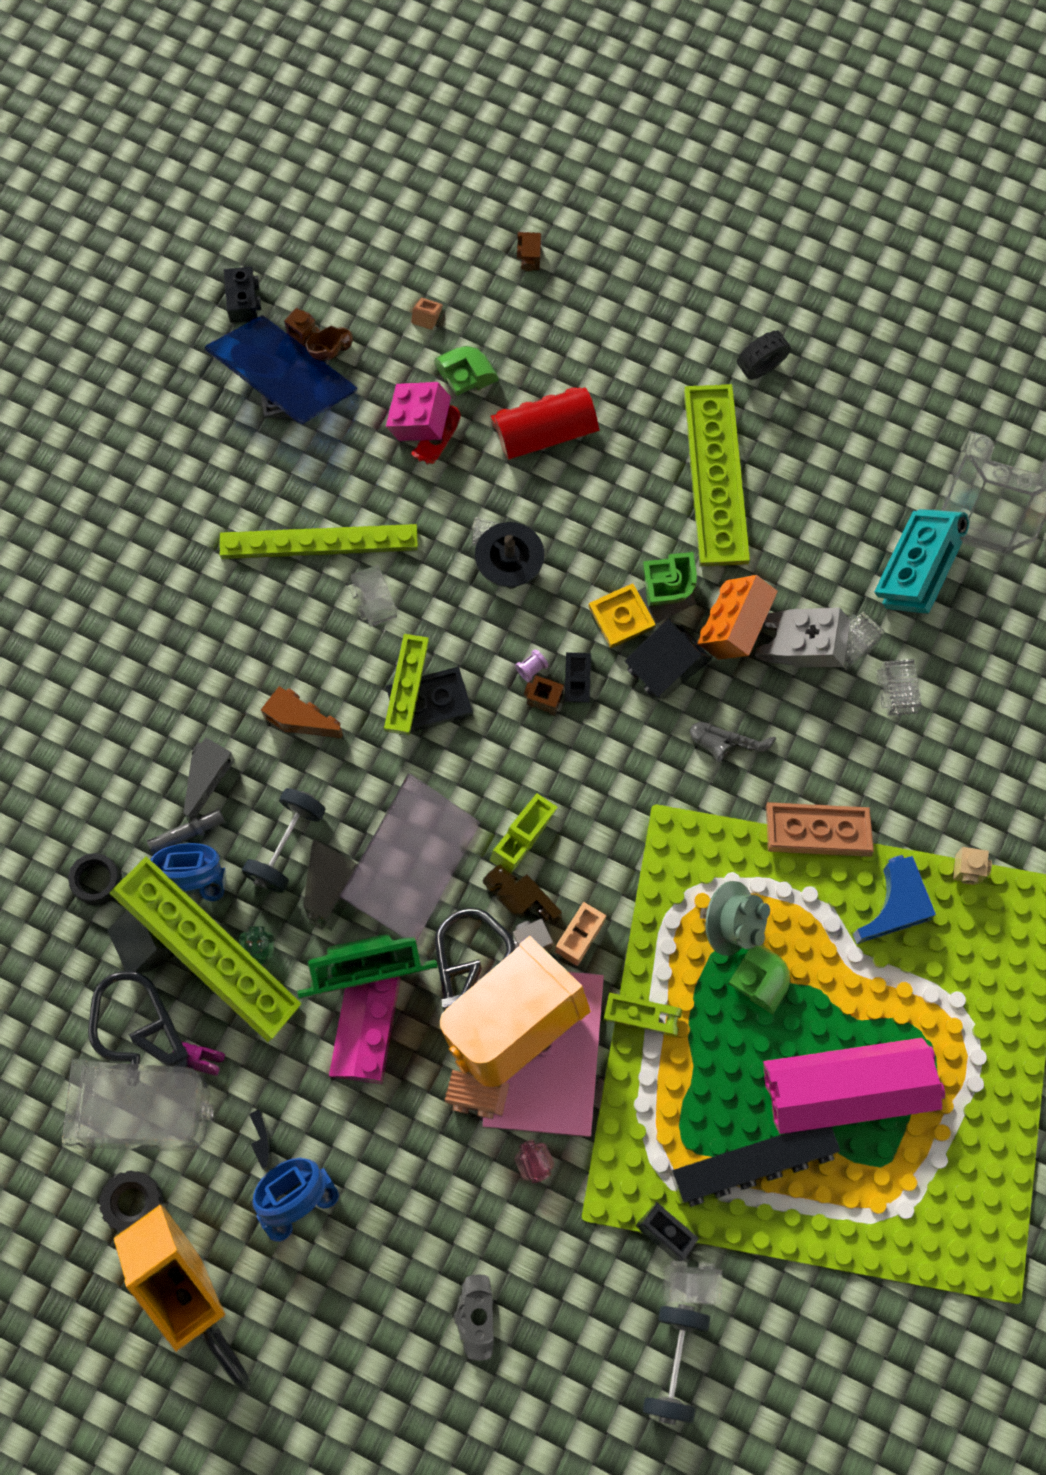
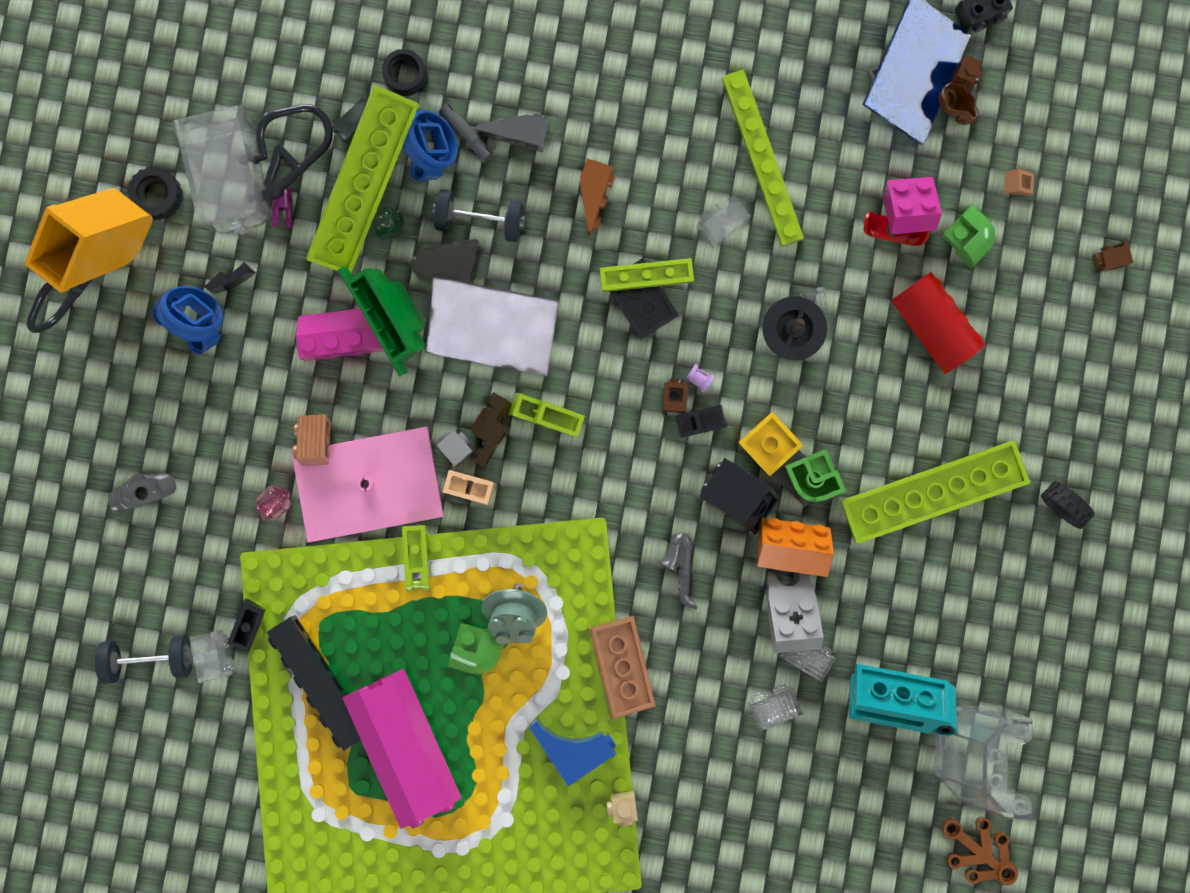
camera: 75 degrees right, 15 degrees up
piece [435,908,591,1087] -> none

